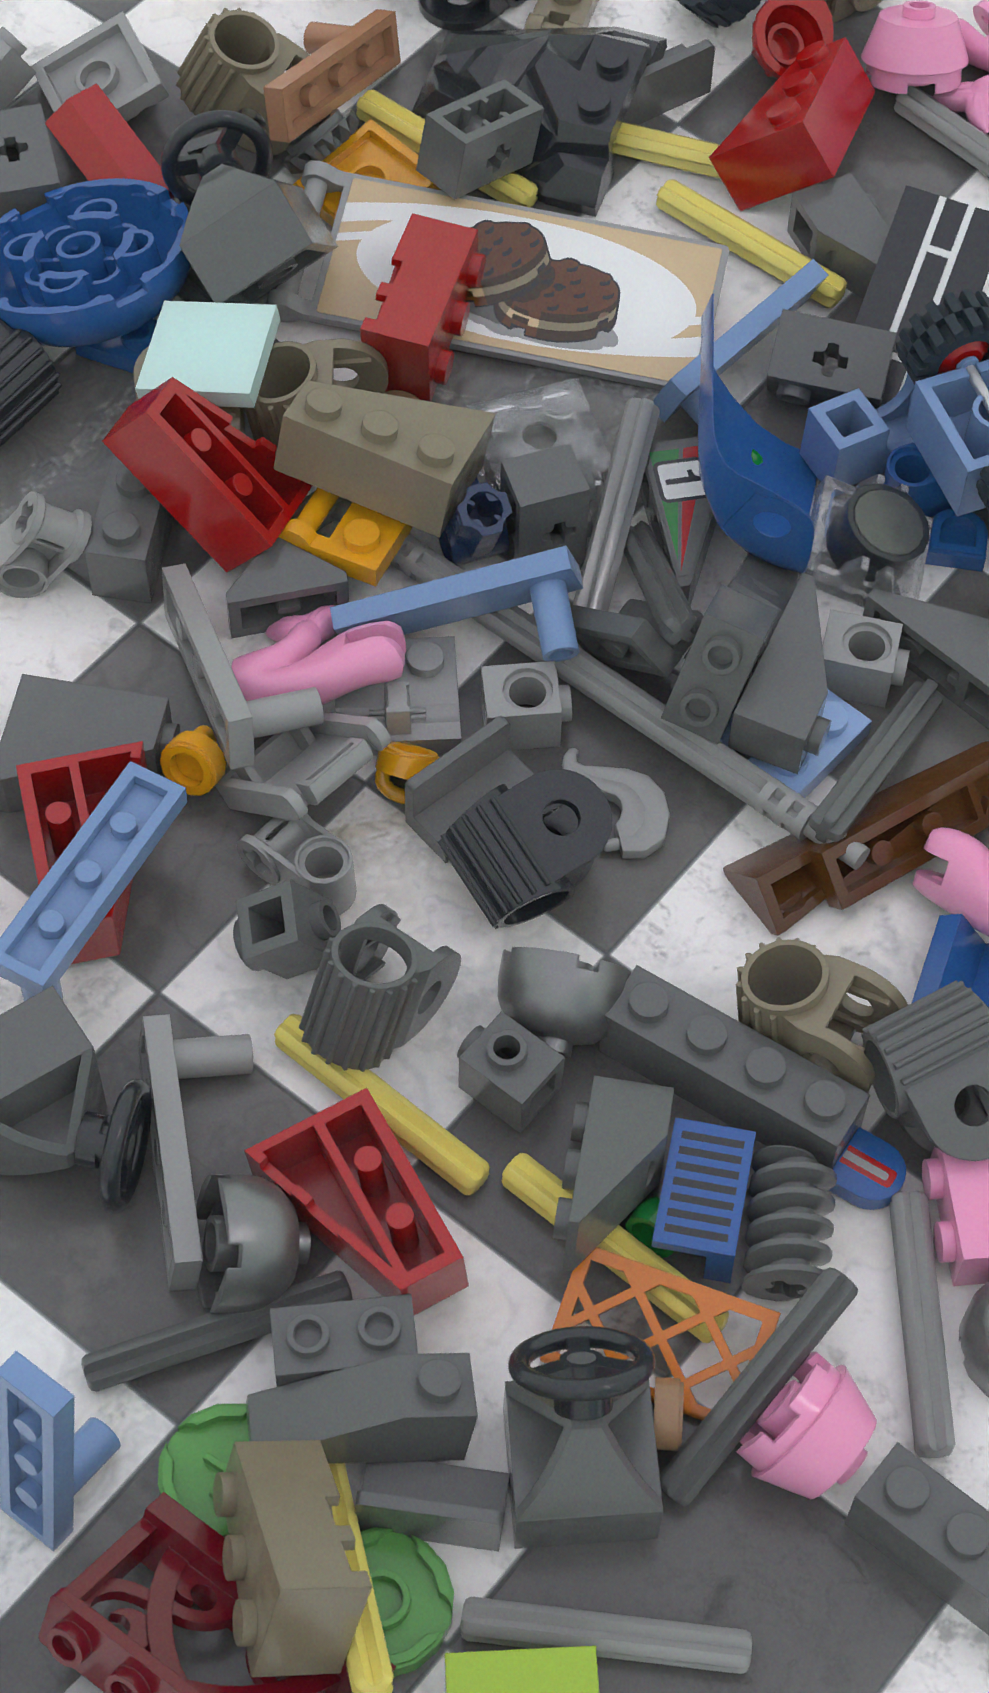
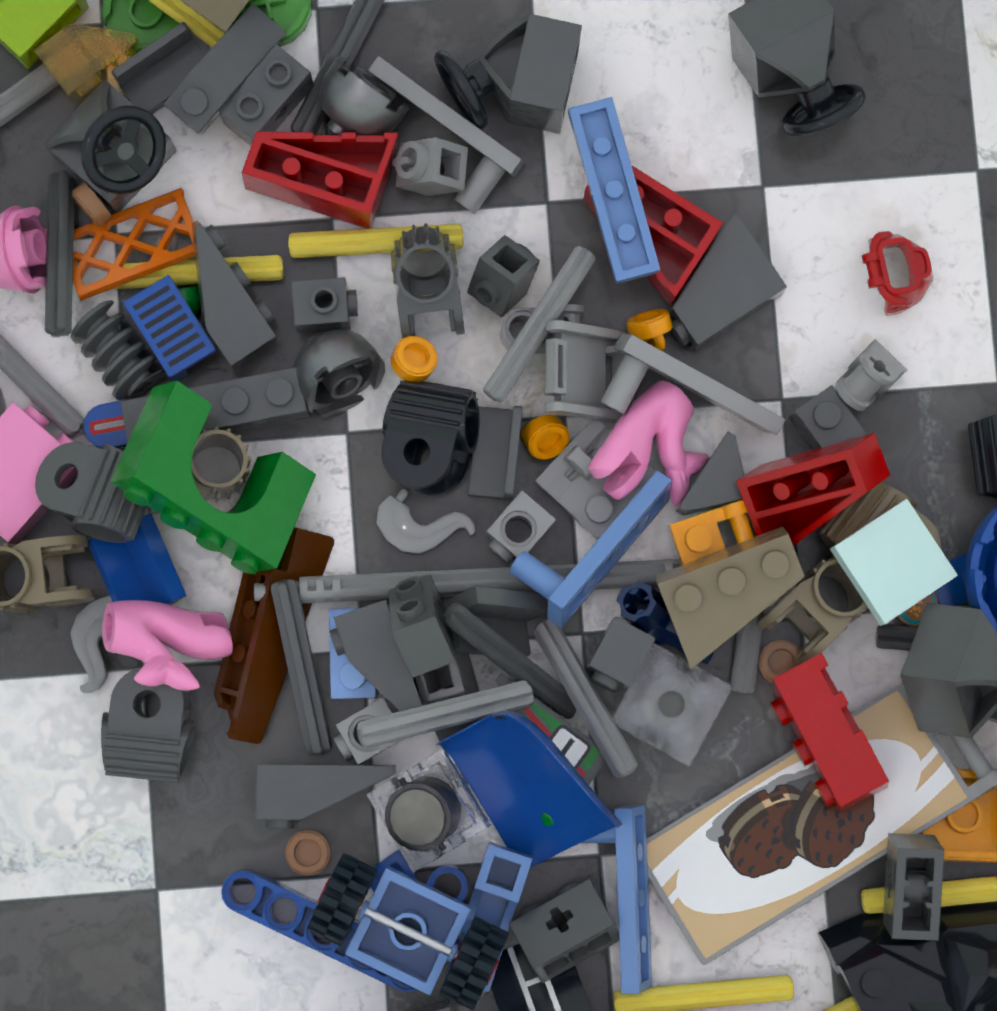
camera: 135 degrees right, 25 degrees up
none -> clear yellow slope [34,23,139,97]
none -> green arch [110,381,316,574]
none -> light grey axle [357,681,534,748]
none -> light orange tile [390,336,438,383]
none -> light grey brick [392,137,468,196]
none -> light grey axle [483,246,596,403]

